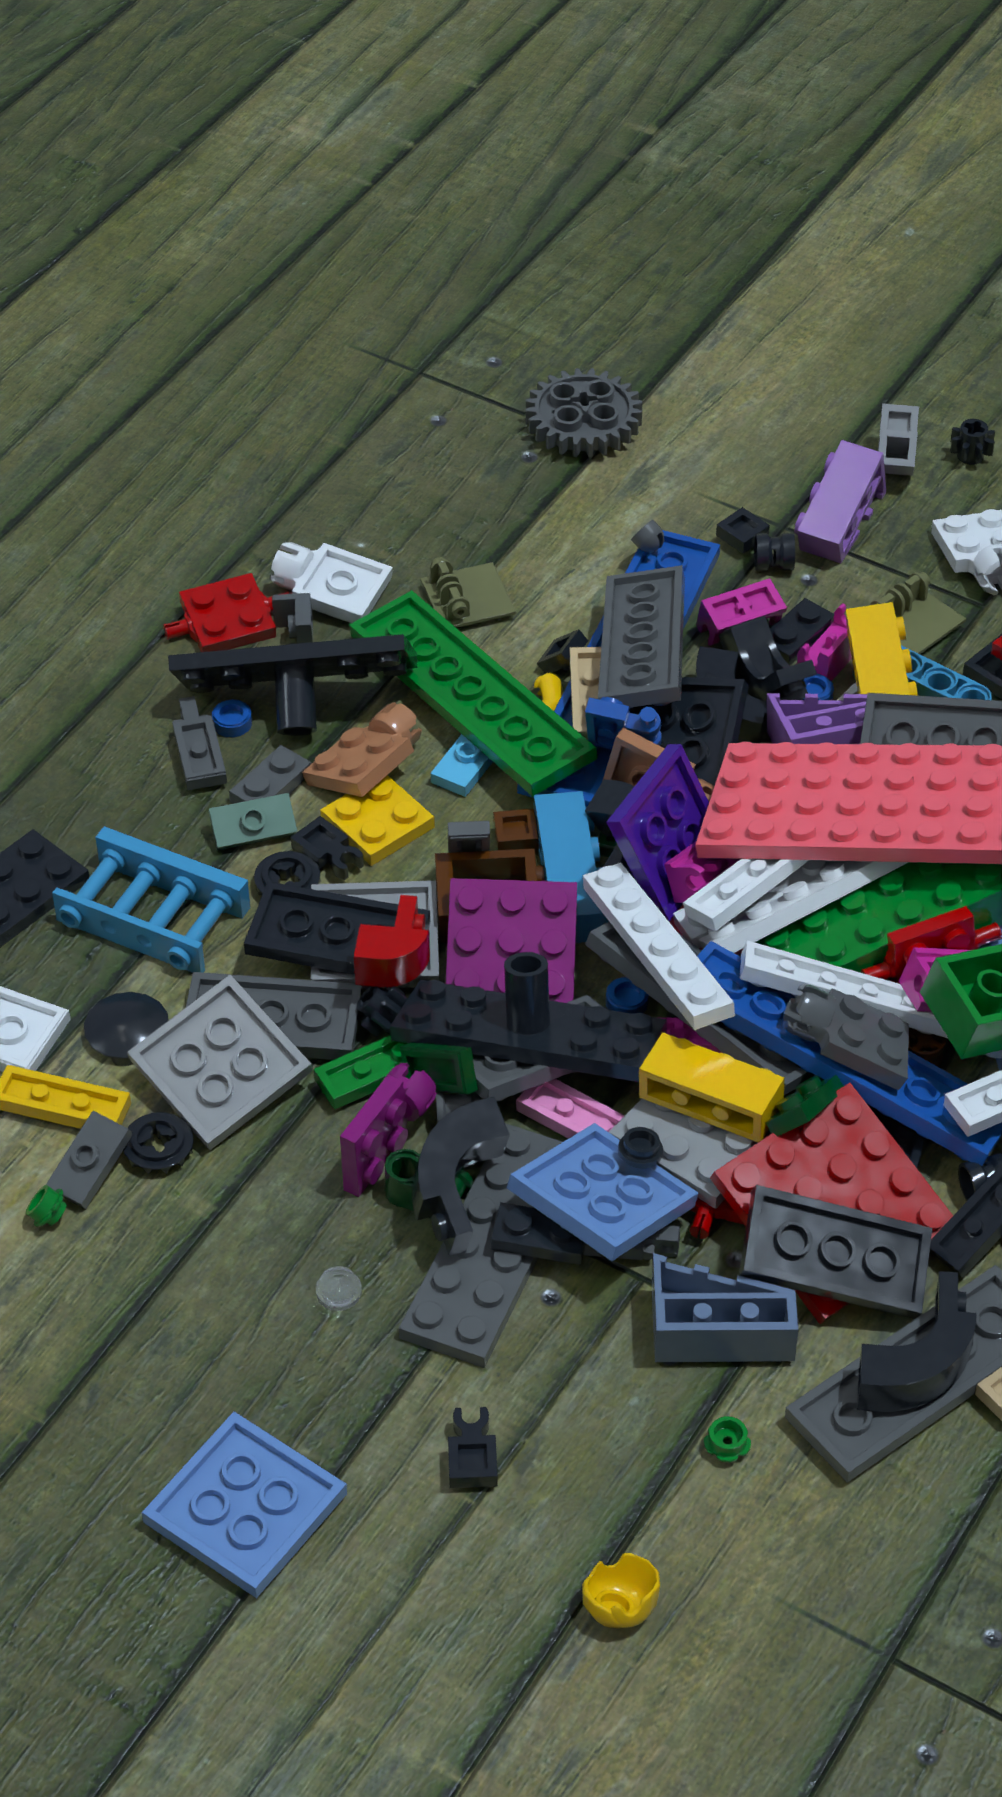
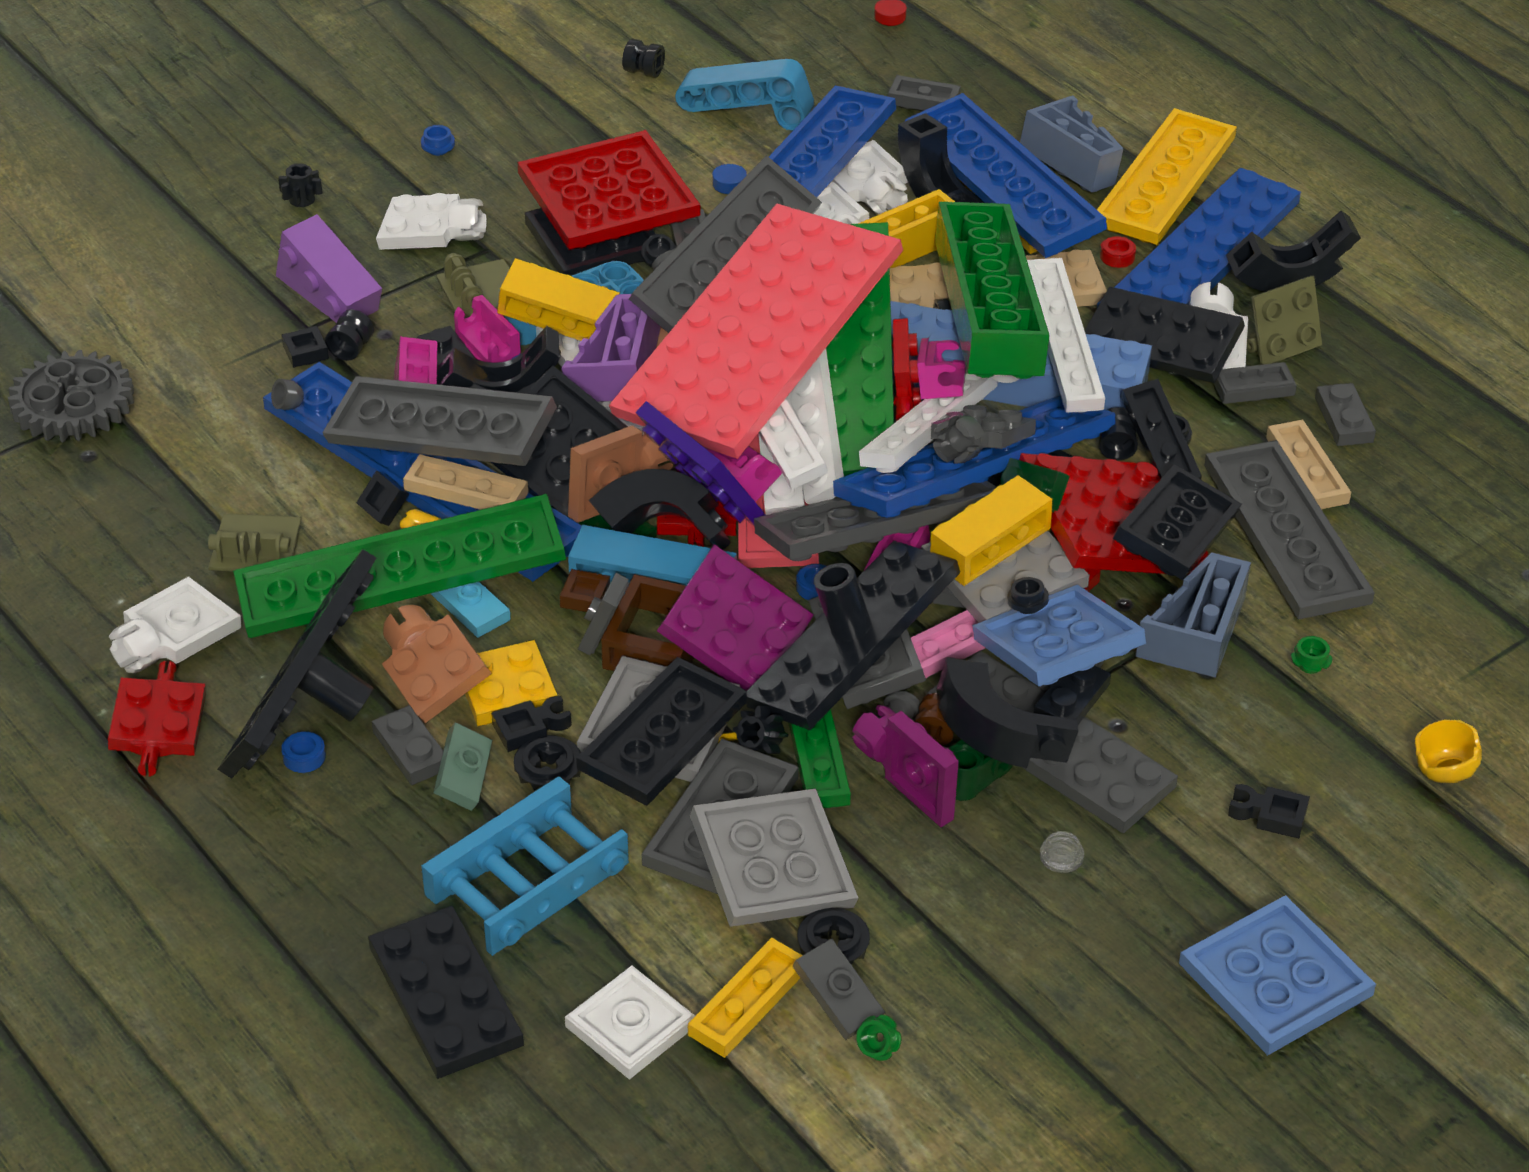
camera: 70 degrees left, 5 degrees down
black dish [84,992,169,1066] -> none
dark grey hinge [172,696,227,790] -> none
dark grey bracket [272,593,313,644] -> none
red brick [354,895,430,987] -> none
dark green tile [400,1043,478,1094] -> none
white plate [582,863,735,1030] -> none
blue plate [585,697,662,750] -> none
black arch [857,1271,977,1412] -> none
light grey brick [877,403,919,476] -> none

